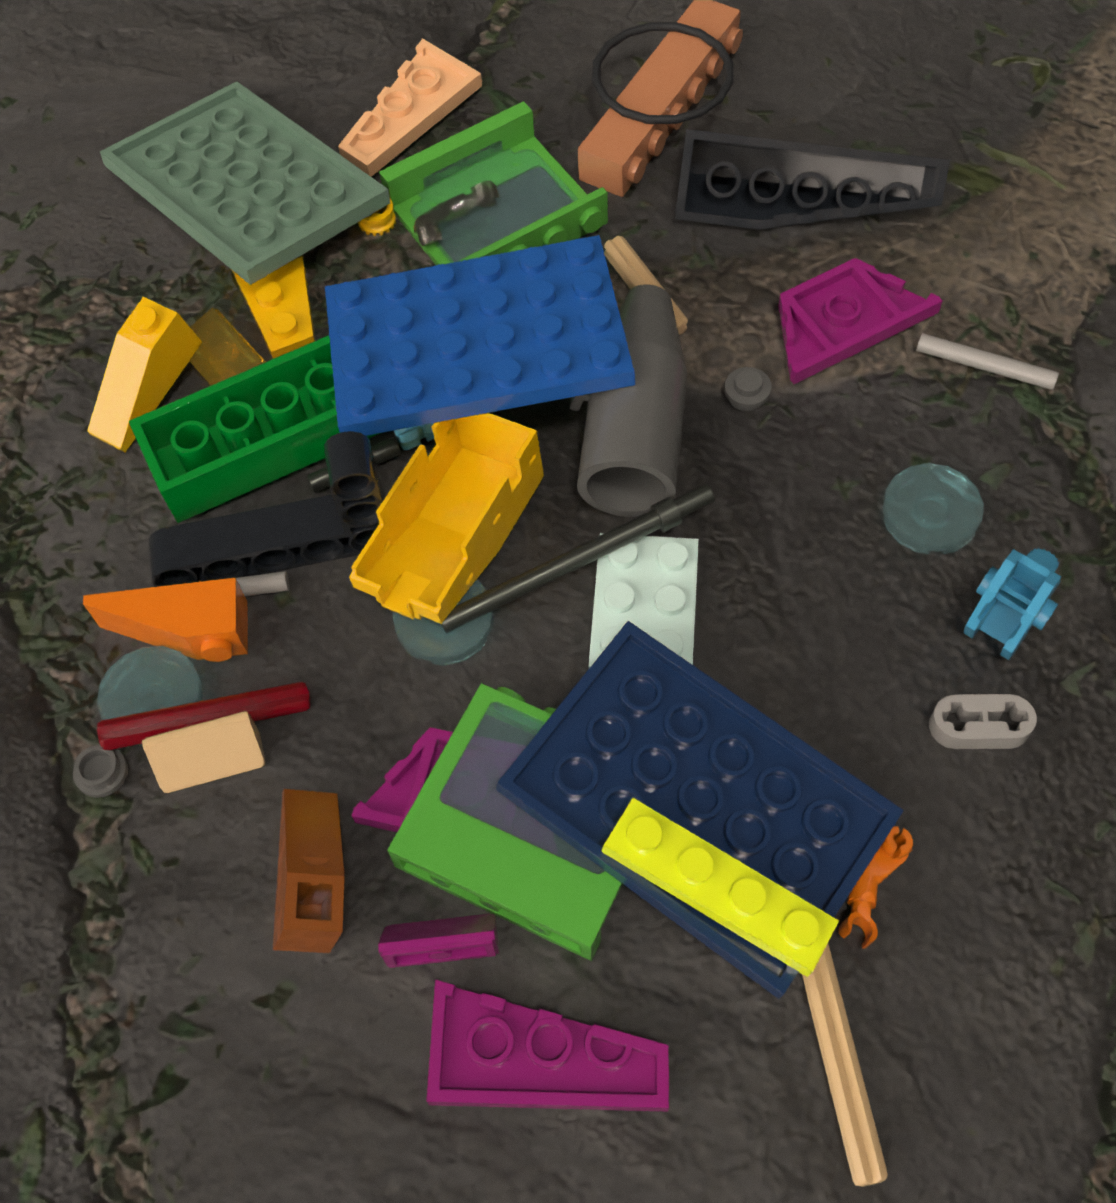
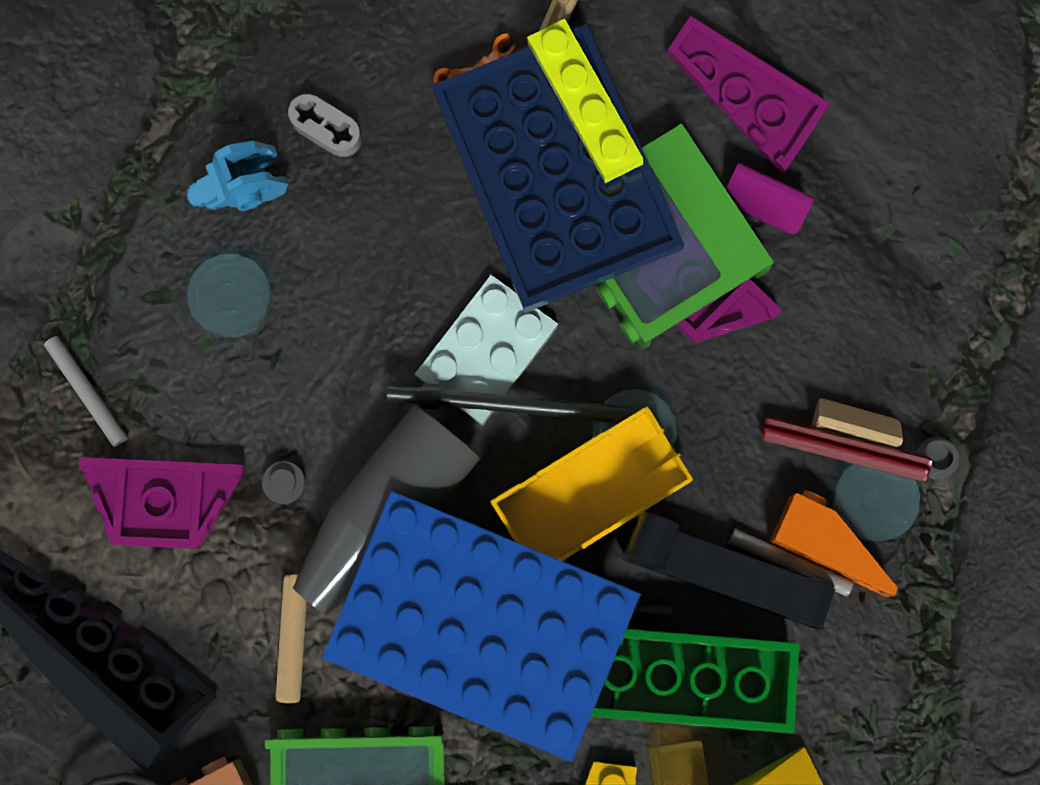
camera: 150 degrees left, 20 degrees up
dark orange slope [273,789,344,953] -> none

